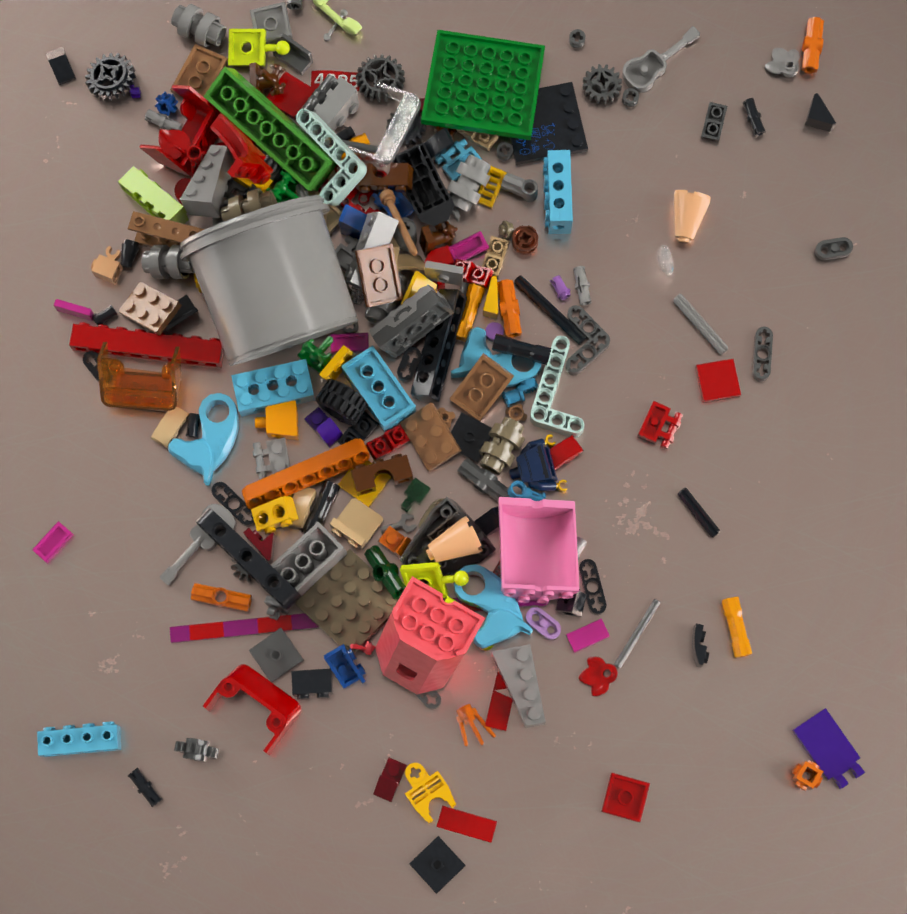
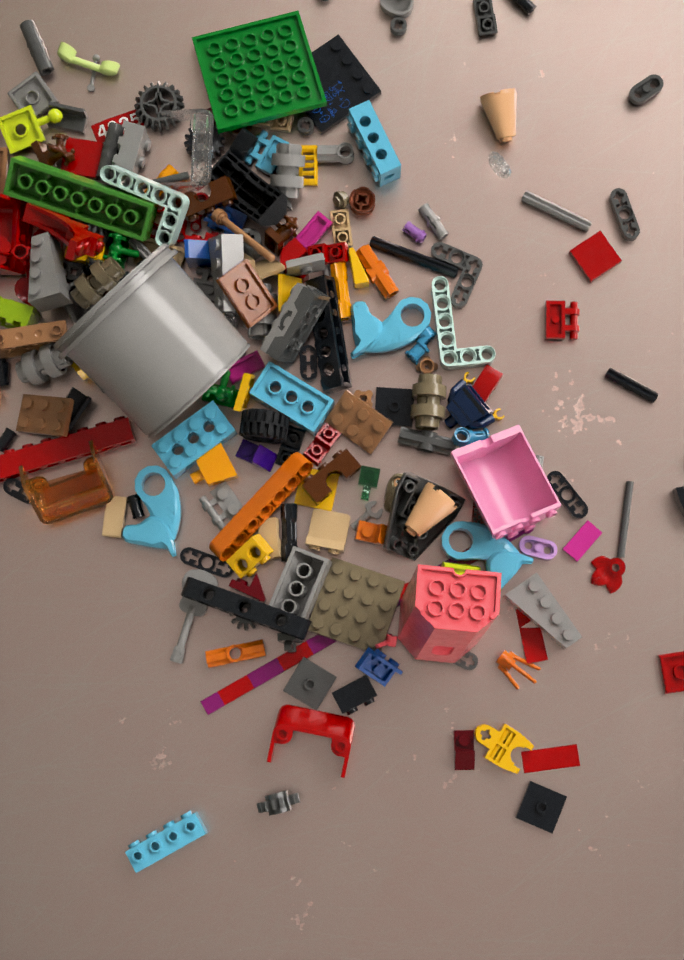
camera: 20 degrees left, 5 degrees up
dark pink tile [32,521,74,563] -> none
black pin [128,768,162,807] -> none
black pin [336,126,356,140] -> none
dark green piece [364,545,406,599] -> none
neon yellow plate [400,562,469,598] -> none
medium nougat plate [450,353,514,421] -> none
black slope [475,506,499,536] -> none
medium lavender tile [485,322,504,342] -> none
black axle [492,333,552,365] -> none
black brick [556,588,586,617] -> none
dark grey gear [582,64,622,104] -> none

